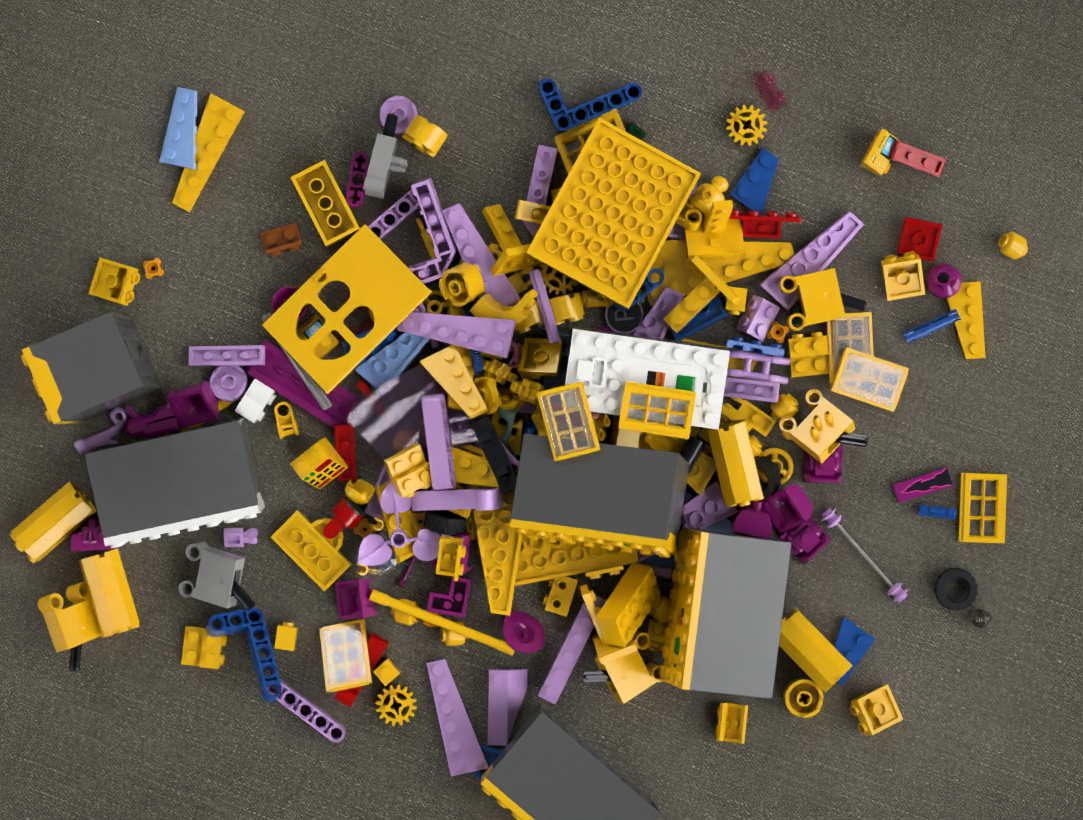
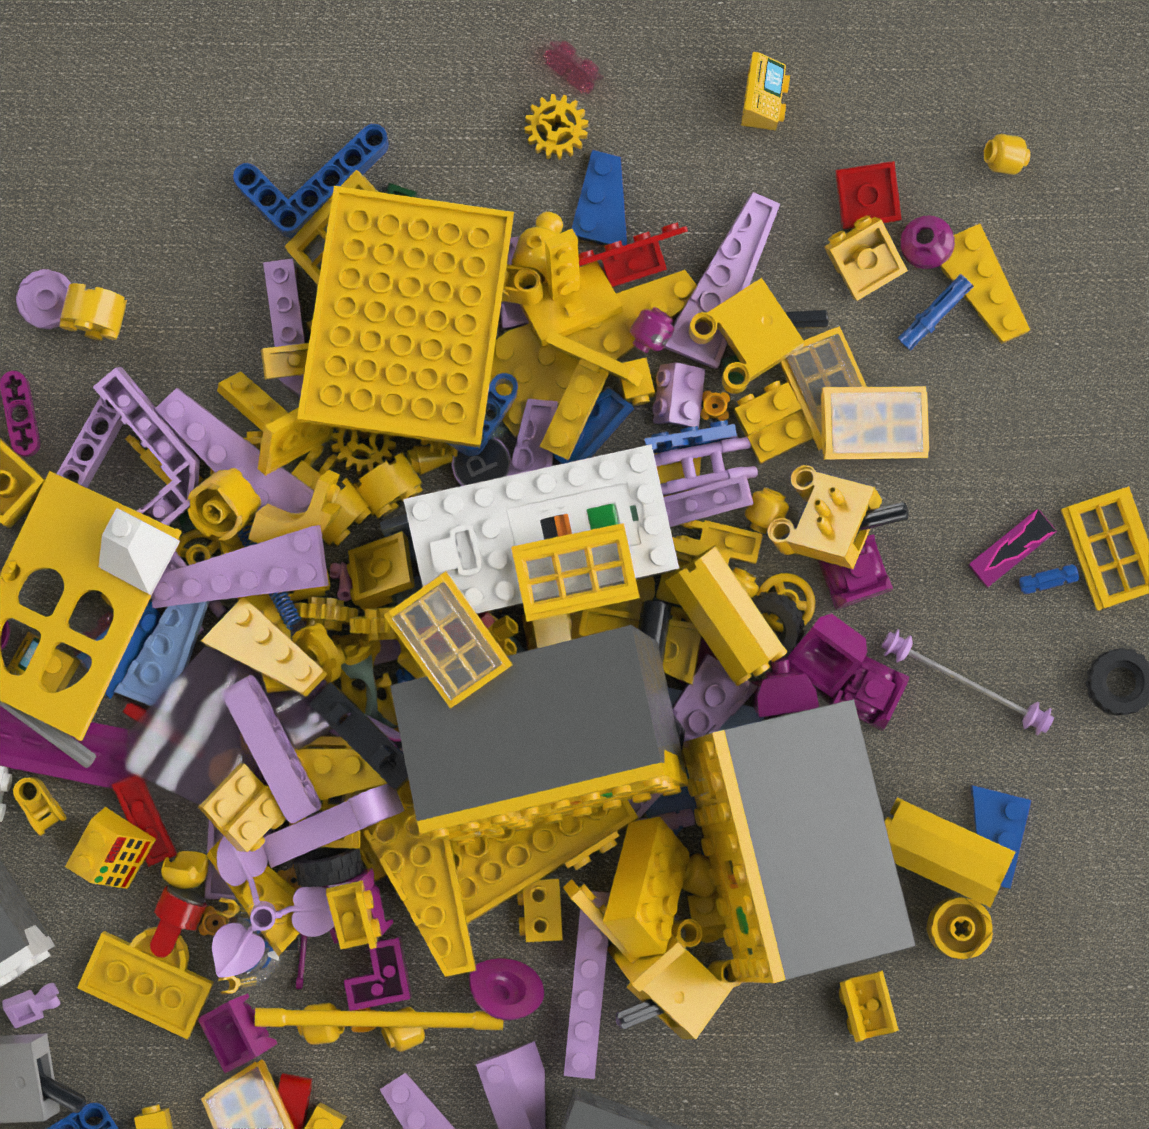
camera: 25 degrees left, 5 degrees down
light grey piece [363,113,408,199] -> none
lavender axle [529,269,561,344] -> none
yellow plate [850,684,903,736] -> none
tile [889,140,946,177] -> none
none -> white slope [99,508,180,595]
none -> magenta head [630,307,675,353]

